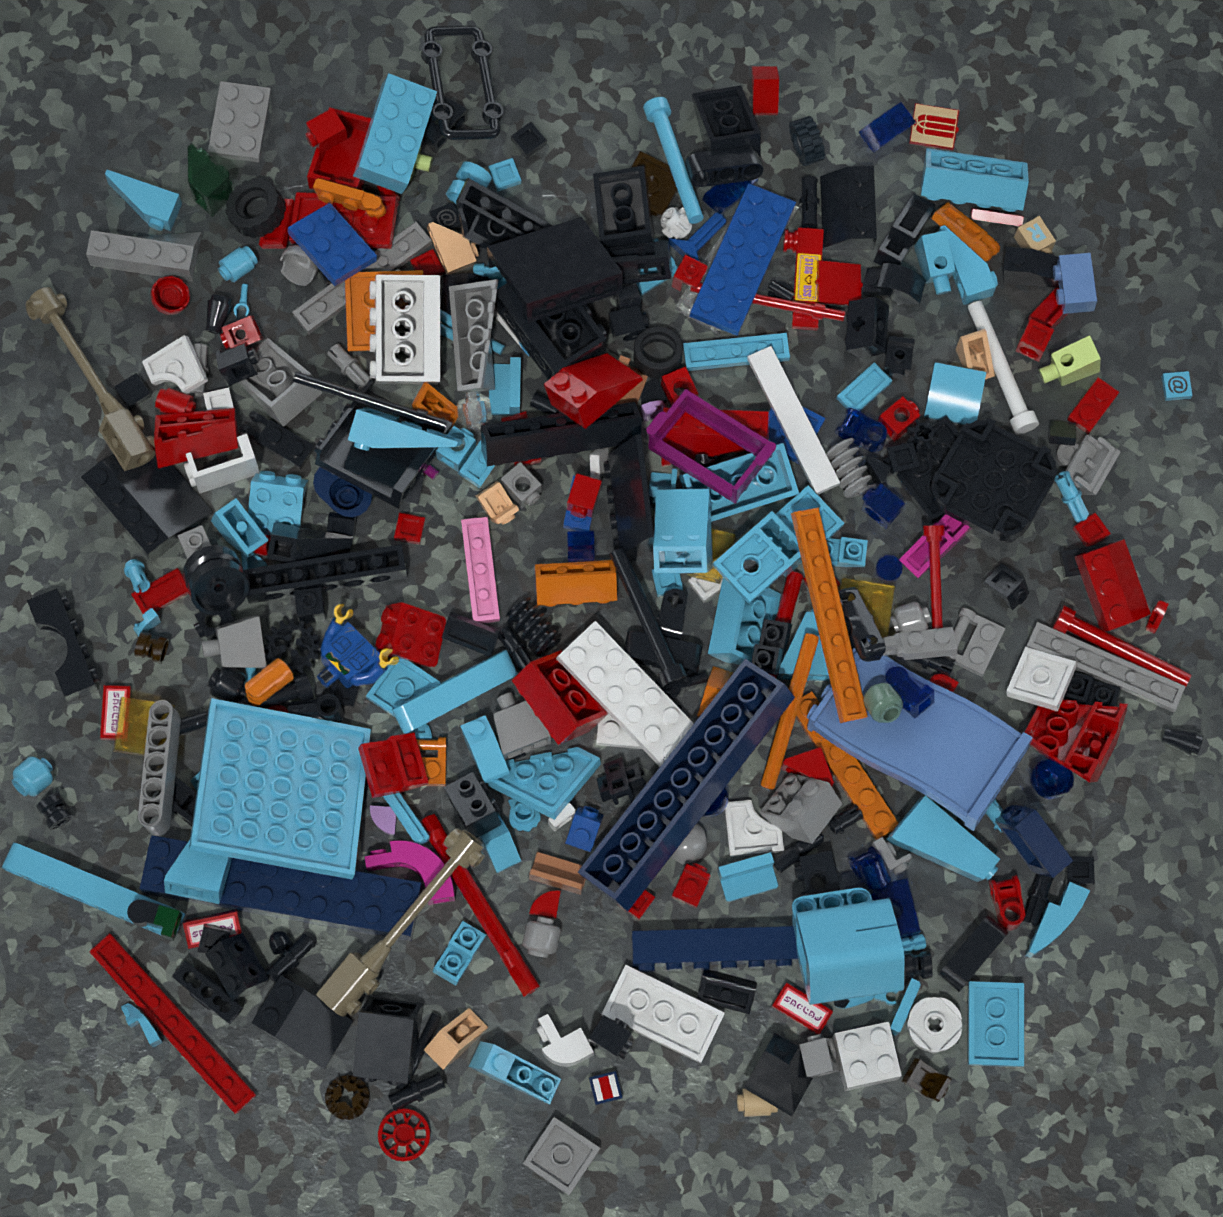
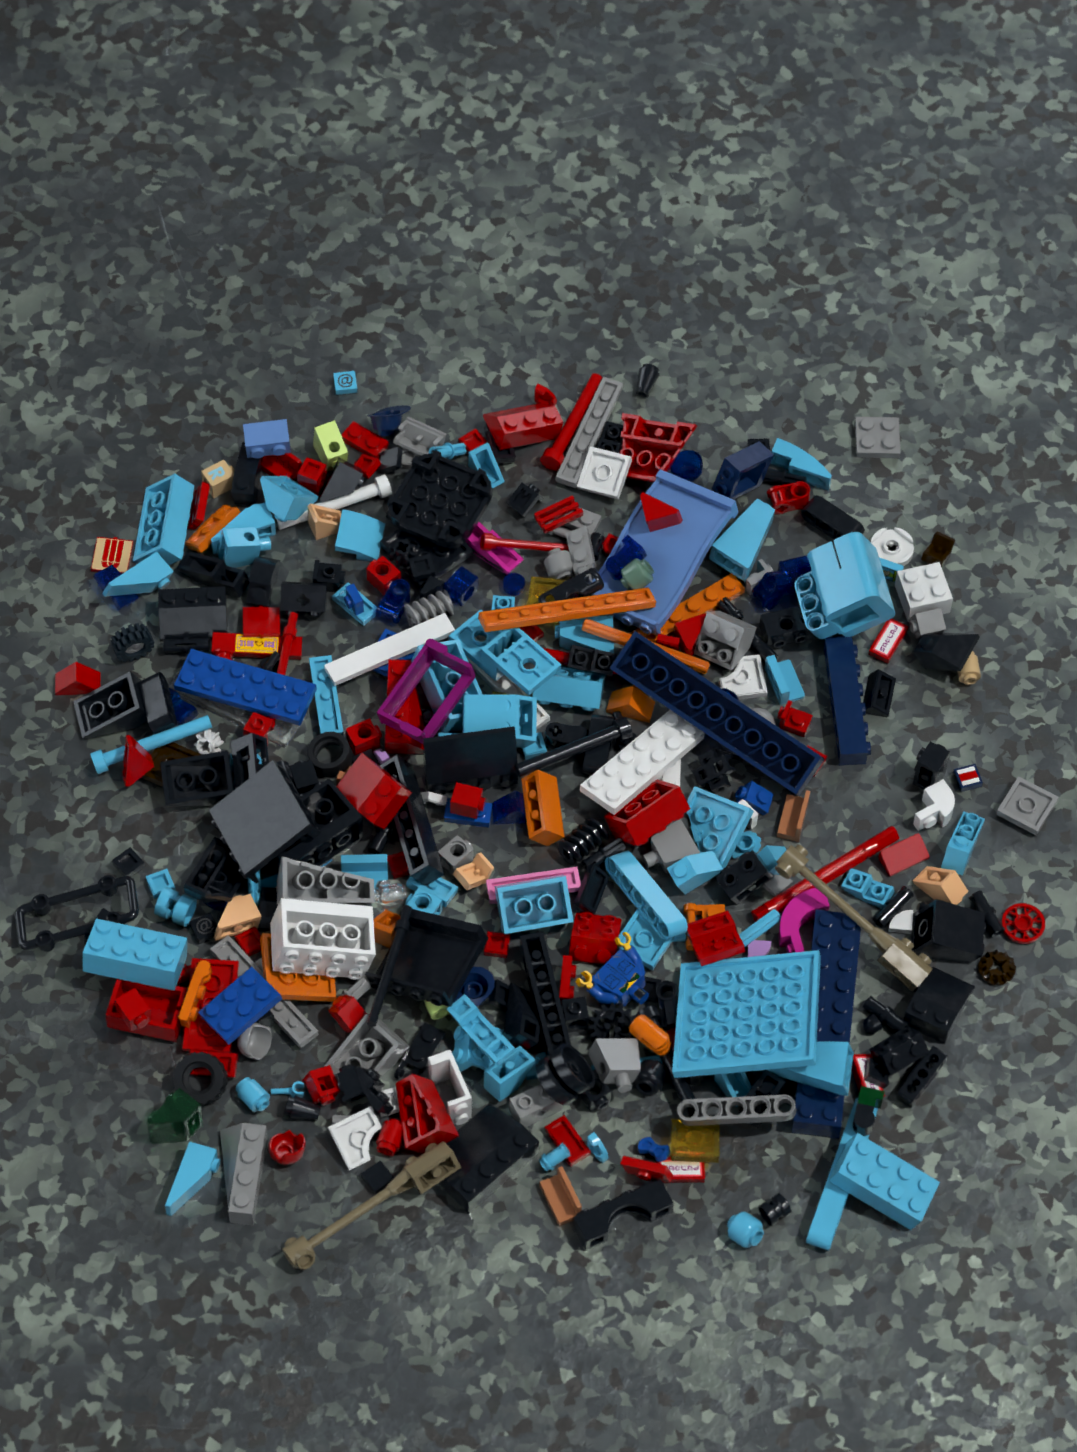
camera: 90 degrees left, 15 degrees down
red tile [89,933,256,1115] -> none
medium azure slope [121,1003,163,1047] -> none
dark brown wheel [134,631,169,664] -> none
light grey plate [208,81,272,162] -> none
medium azure wedge [348,407,462,451] -> none
light grey head [522,916,561,958] -> none
red tile [529,891,561,919] -> none
white plate [601,965,725,1064] -> none
blue piece [669,213,727,261] -> none
medium azure plate [968,981,1024,1067] -> none
none -> medium azure slope [102,552,174,597]
none -> red slope [122,735,154,786]
none -> medium azure slope [260,476,318,522]
none -> black slope [318,458,365,502]
none -> red brick [328,995,367,1033]
none -> blue plate [344,583,364,615]
none -> red tile [354,454,381,479]
none -> black slope [356,1067,394,1115]
none -> dark blue piece [367,405,411,437]
none -> medium azure slope [446,994,516,1065]
none -> medium azure slope [468,443,505,489]
none -> medium azure brick [494,874,574,934]
none -> red tile [534,495,583,533]
none -> nougat panel [539,1166,582,1226]
none -> red plate [559,955,577,1002]
none -> red plate [620,1156,673,1183]
none -> blue piece [638,1137,670,1162]
none -> red slope [640,492,683,532]
none -> red tile [656,633,680,651]
none -> medium azure brick [828,1133,940,1230]
none -> light grey plate [855,417,900,458]
none -> black pin [873,886,914,928]
none -> red slope [878,833,930,877]
none -> white tile [888,910,913,934]

